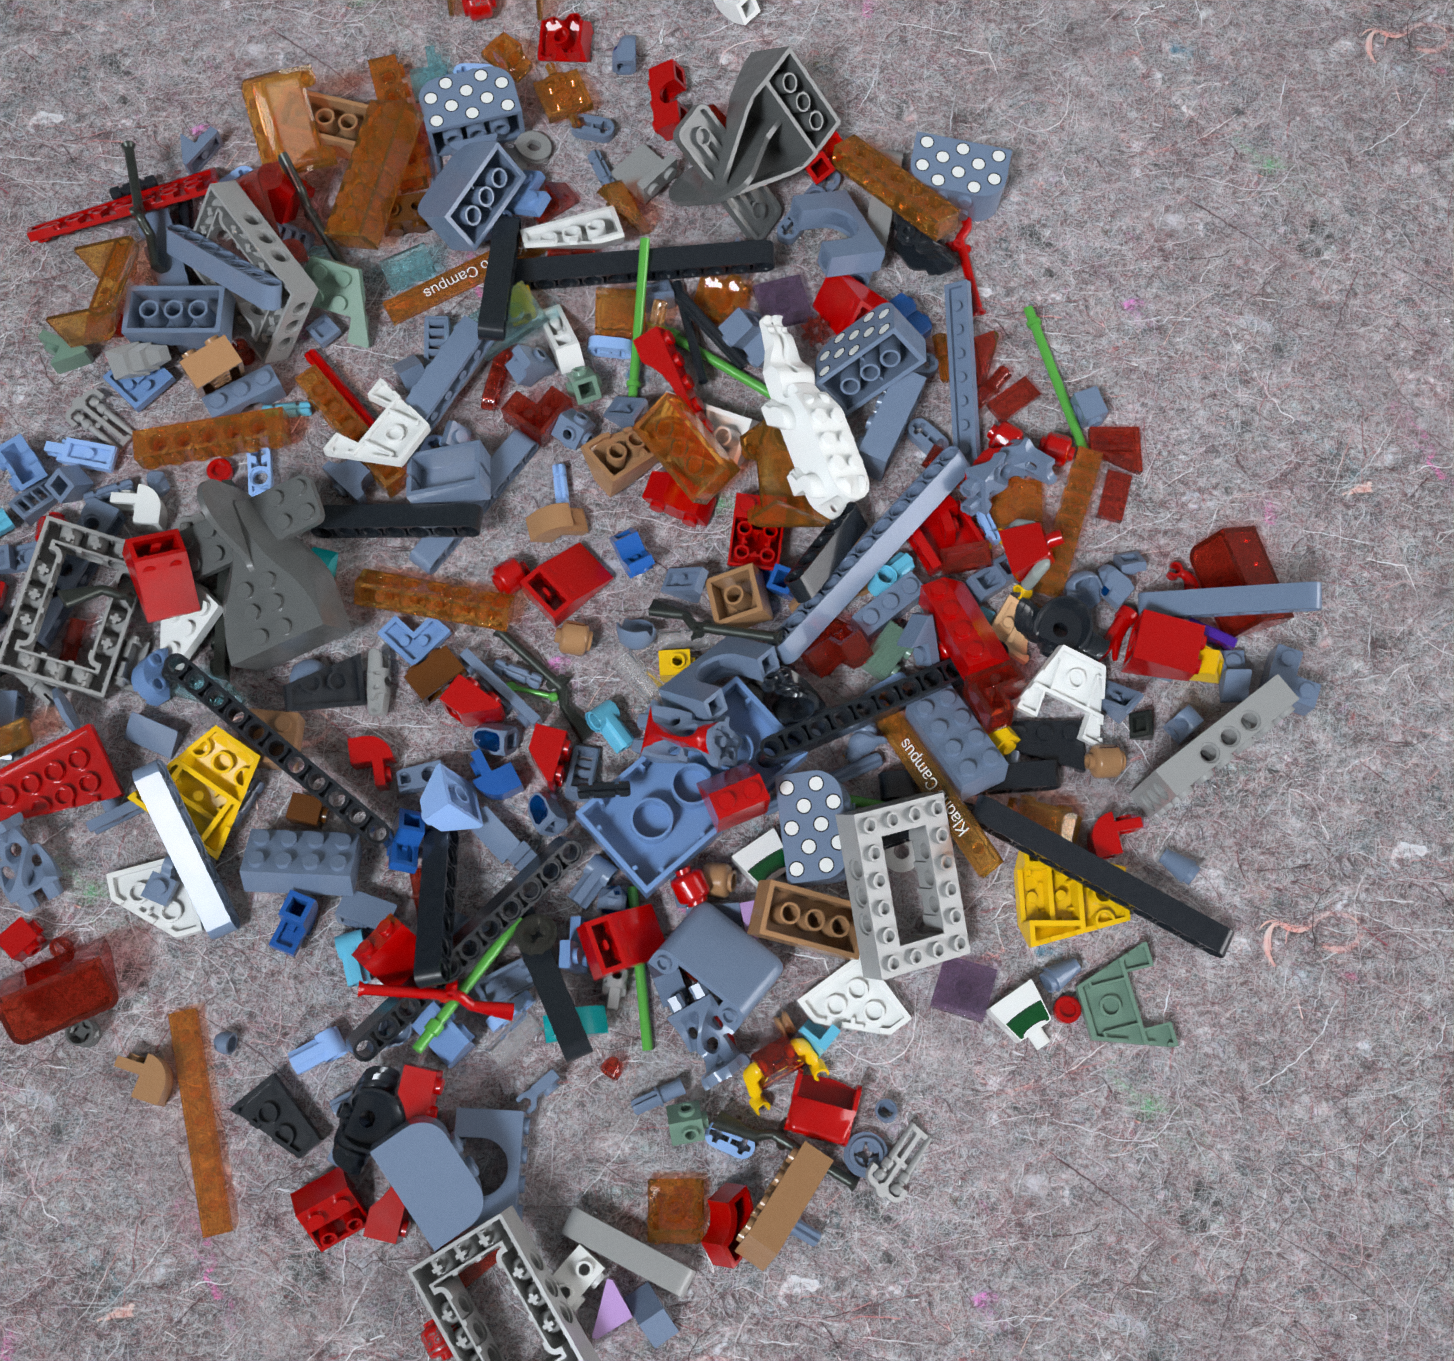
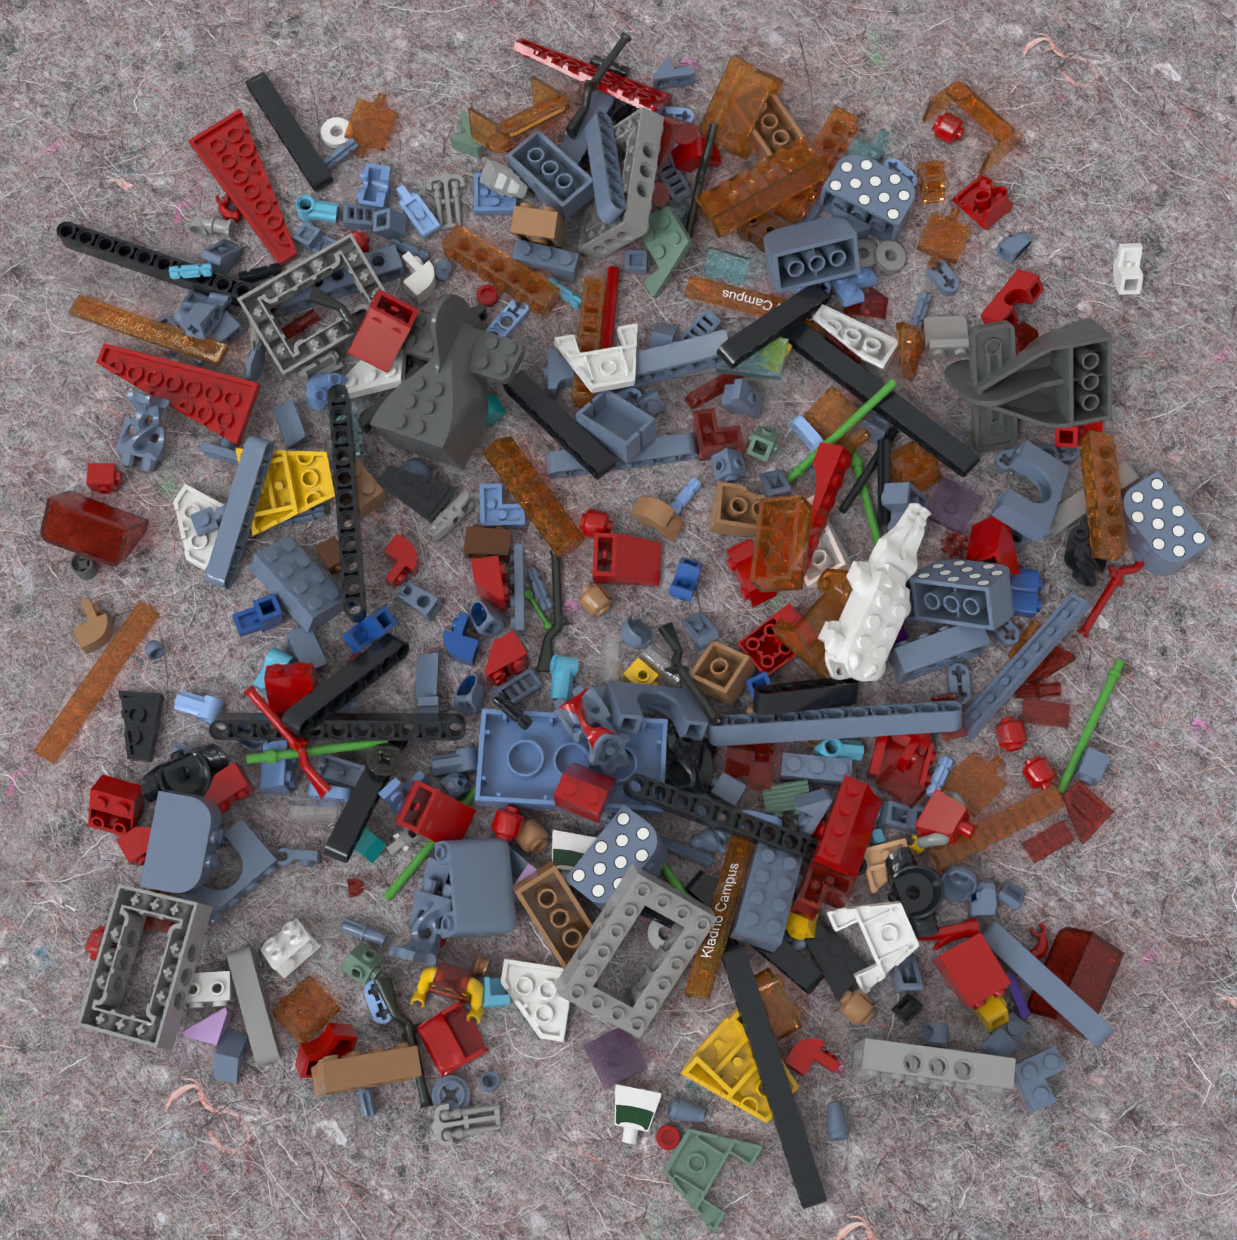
camera: 50 degrees right, 0 degrees up
clear red hinge [49,936,74,959] -> none
clear red pin [232,338,255,366] -> none
light blue slope [420,763,484,831] -> none
white slope [537,304,585,374] -> none
sand blue hips [960,437,1057,516] -> none
none -> white bracket [260,918,321,978]
none -> sand blue brick [710,772,747,809]

